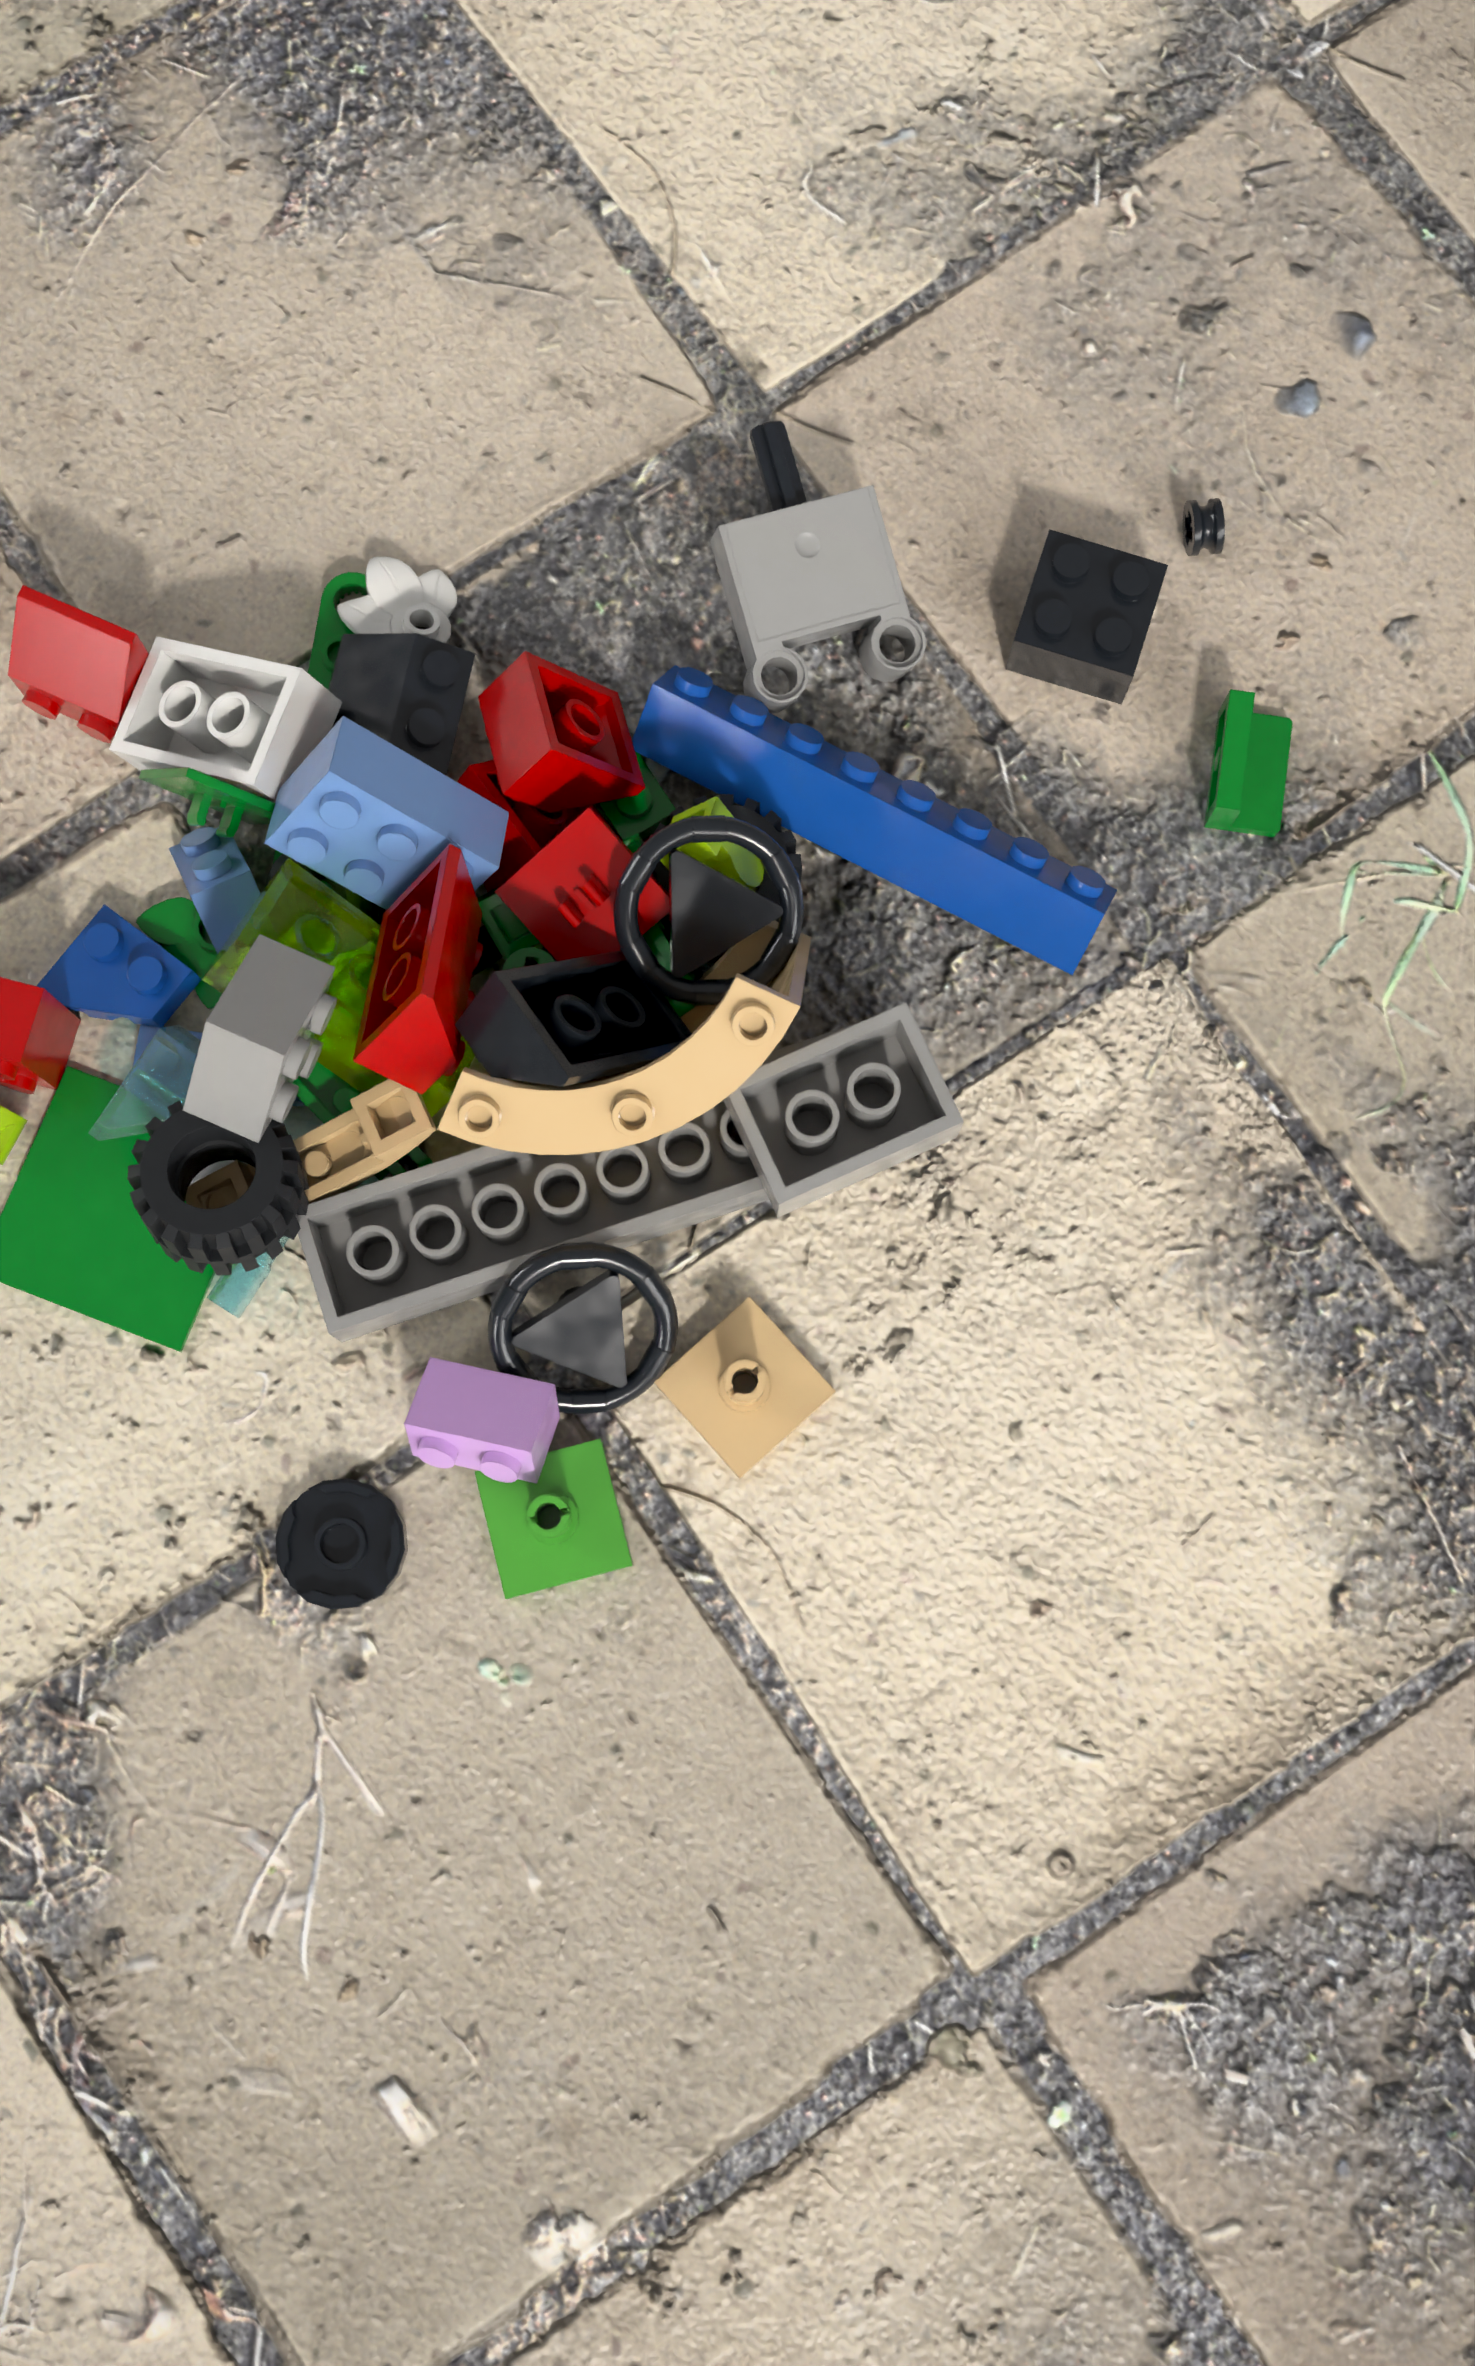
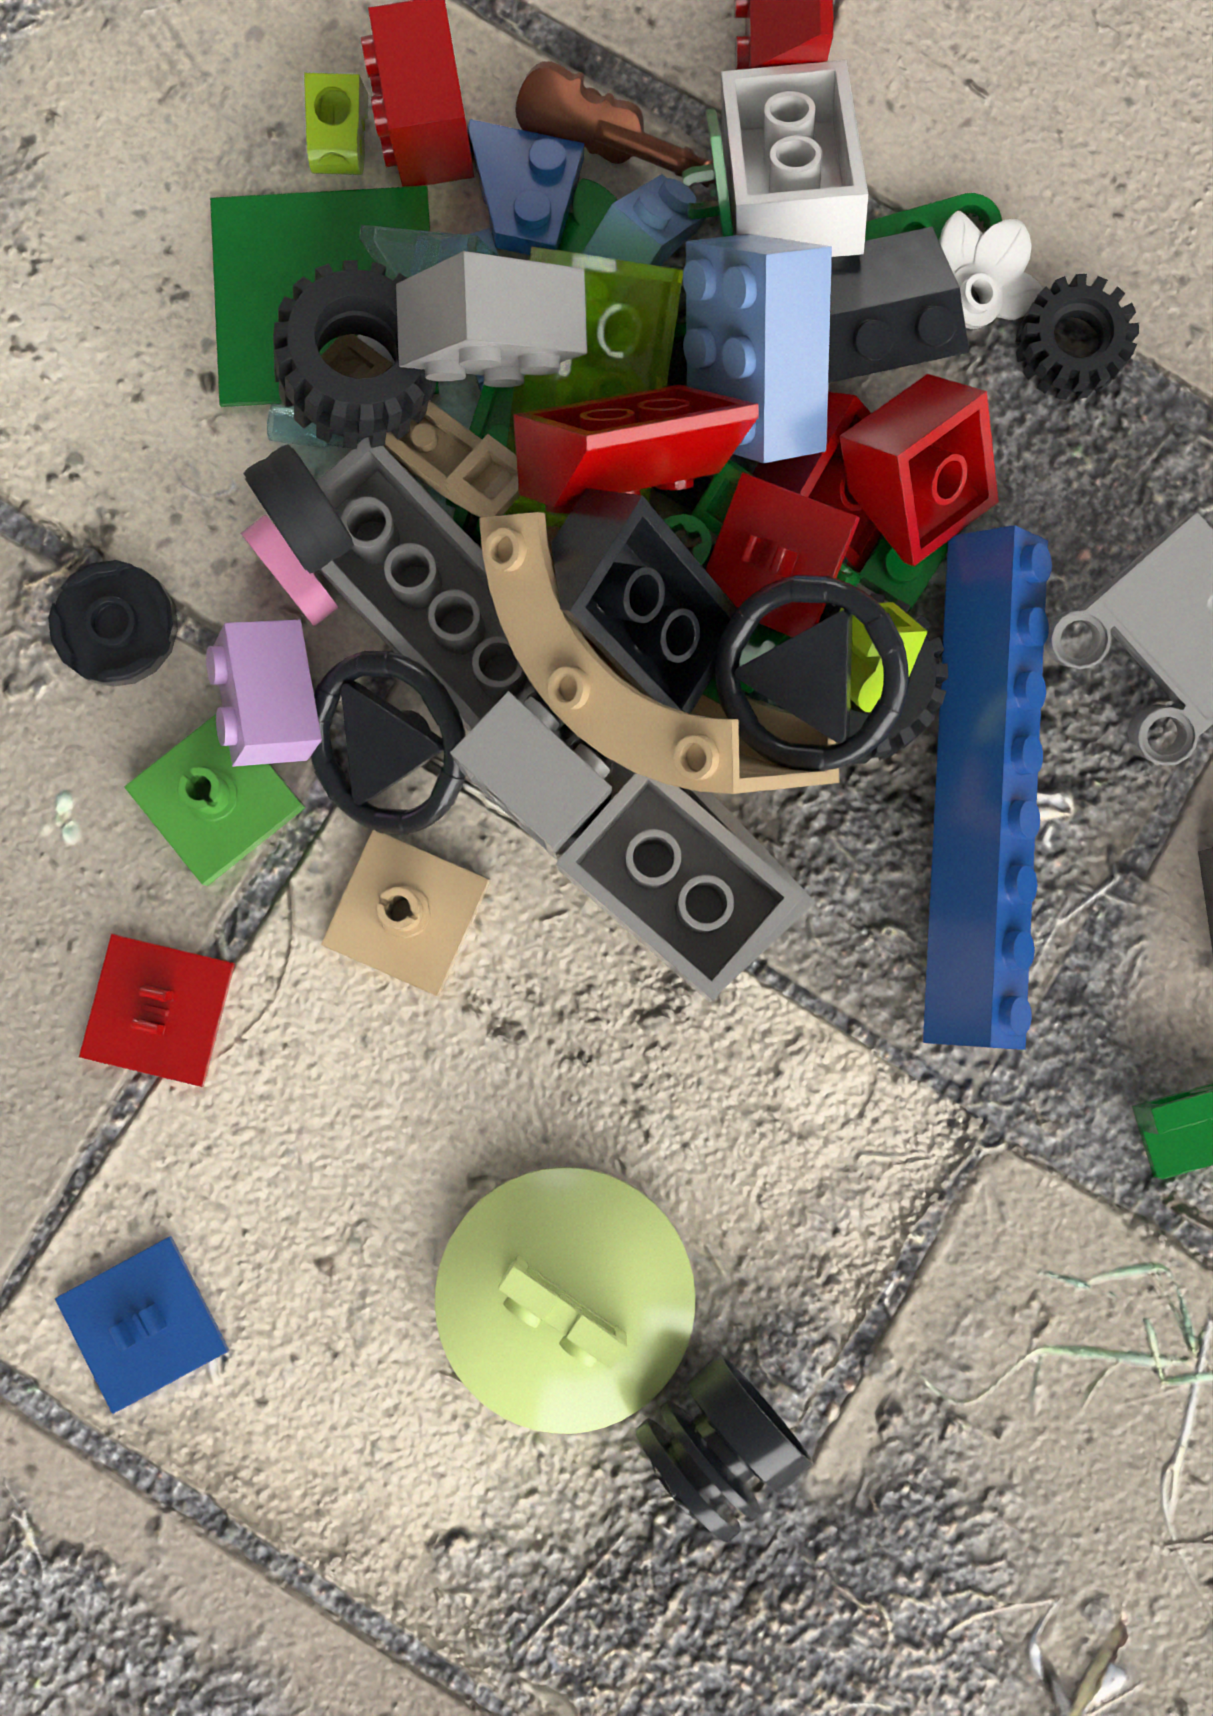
camera: 65 degrees right, 5 degrees up
none -> blue piece [54,1236,229,1415]
none -> red piece [79,934,235,1087]
none -> bright pink beam [240,514,339,627]
none -> black tyre [243,444,354,574]
none -> yellowish green bracket [435,1166,695,1434]
none -> light grey brick [450,691,612,861]
none -> copper piece [515,61,715,188]
none -> black wheel [635,1353,814,1542]
none -> black tyre [1015,274,1139,400]

